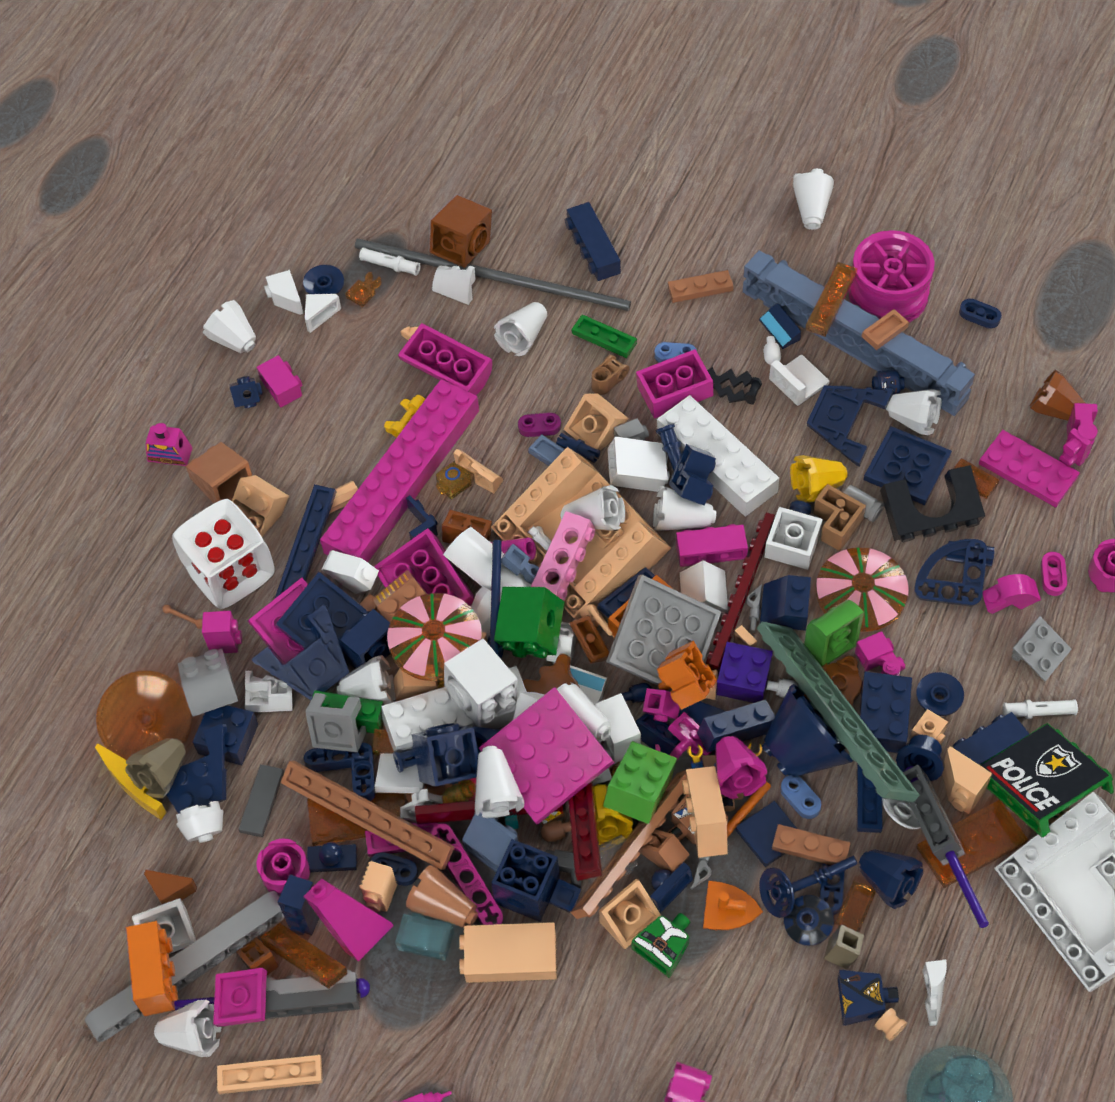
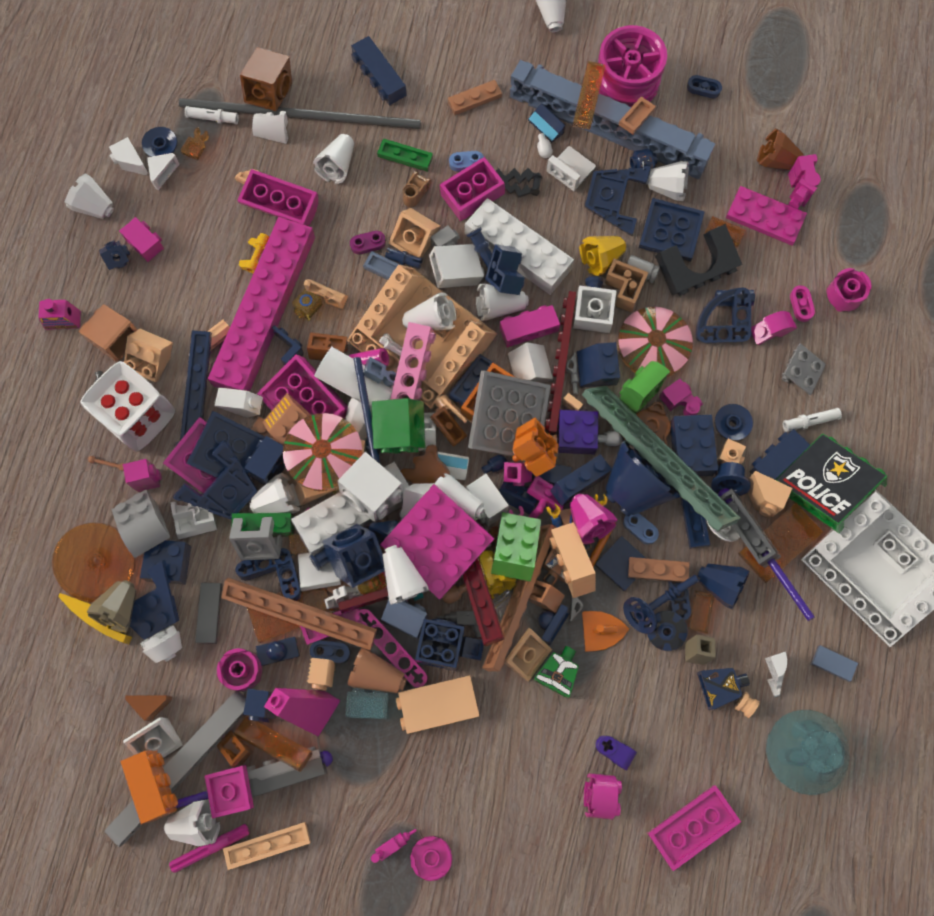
camera: 15 degrees left, 15 degrees up
none -> dark pink axle [169,824,250,873]
none -> dark purple piece [595,736,637,771]
none -> sand blue tile [811,645,858,682]

